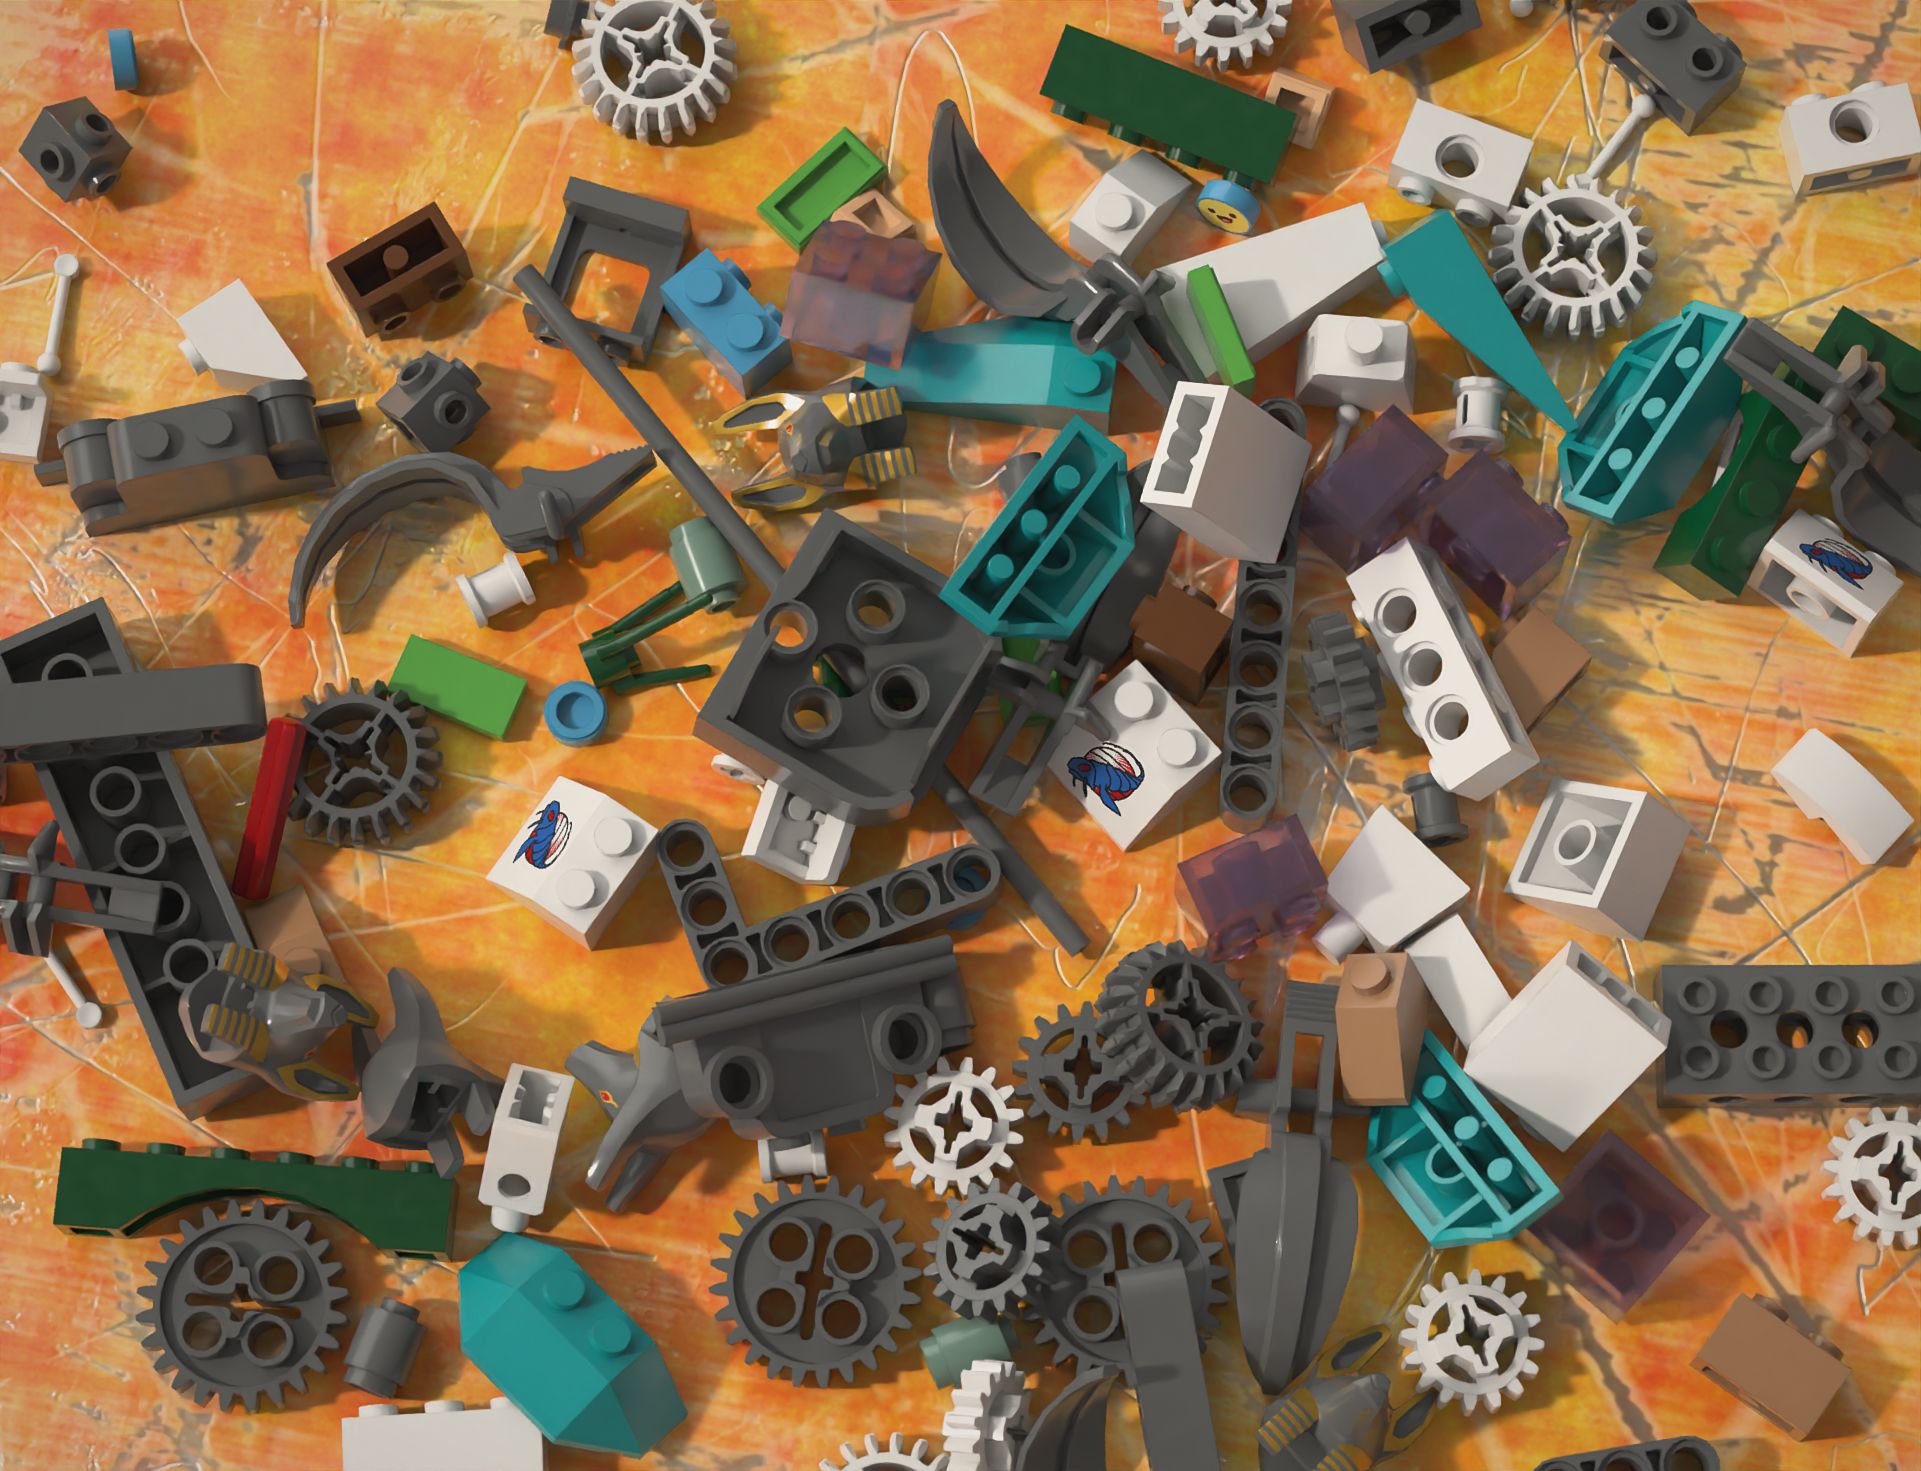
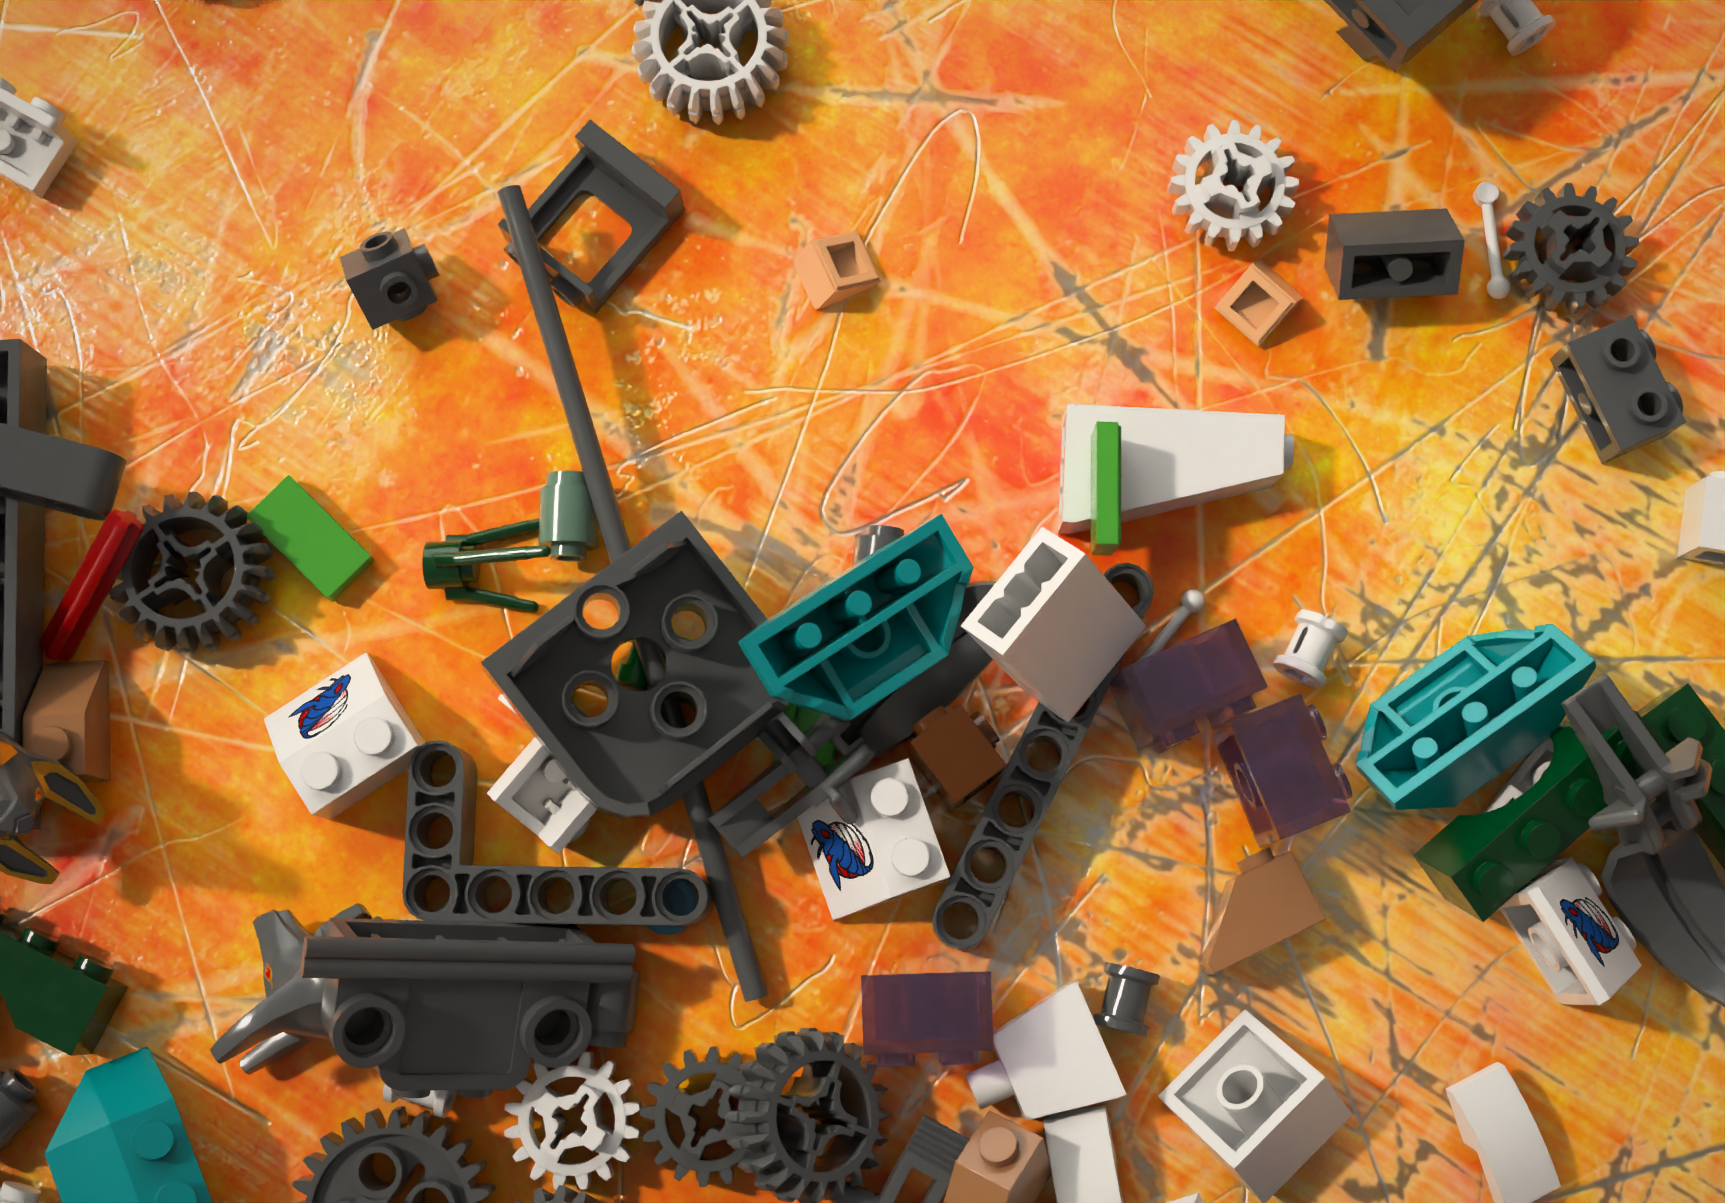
camera: 20 degrees right, 5 degrees up
dark grey brick [34,379,362,538] -> none
white hinge [37,254,80,377] -> none
white slope [176,278,316,396] -> none
dark grey piece [288,444,658,629] -> none
reddish brown brick [326,201,474,339] -> none
dark grey piece [351,967,505,1180] -> none
white bush [455,551,537,629] -> none
white torso [478,1063,575,1232] -> none
dark azure tile [544,681,609,748] -> none
dark azure brick [660,248,793,400] -> none
dark grey piece [713,376,918,511] -> none
bright green tile [756,126,889,256] -> none
brick [779,220,943,371] -> none
teal wedge [864,316,1119,436] -> none
dark grey piece [928,98,1209,412] -> none
dark green brick [1039,24,1302,192] -> none
white slope [1069,148,1192,266] -> none
tile [1196,179,1261,235] -> none
white torso [1294,314,1418,415] -> none
dark grey gear [1301,610,1386,752] -> none
white brick [1346,536,1540,802] -> none
teal wedge [1376,209,1579,433] -> none
white brick [1387,98,1534,227] -> none
white gear [1487,173,1658,343] -> none
white hinge [1576,94,1656,190] -> none

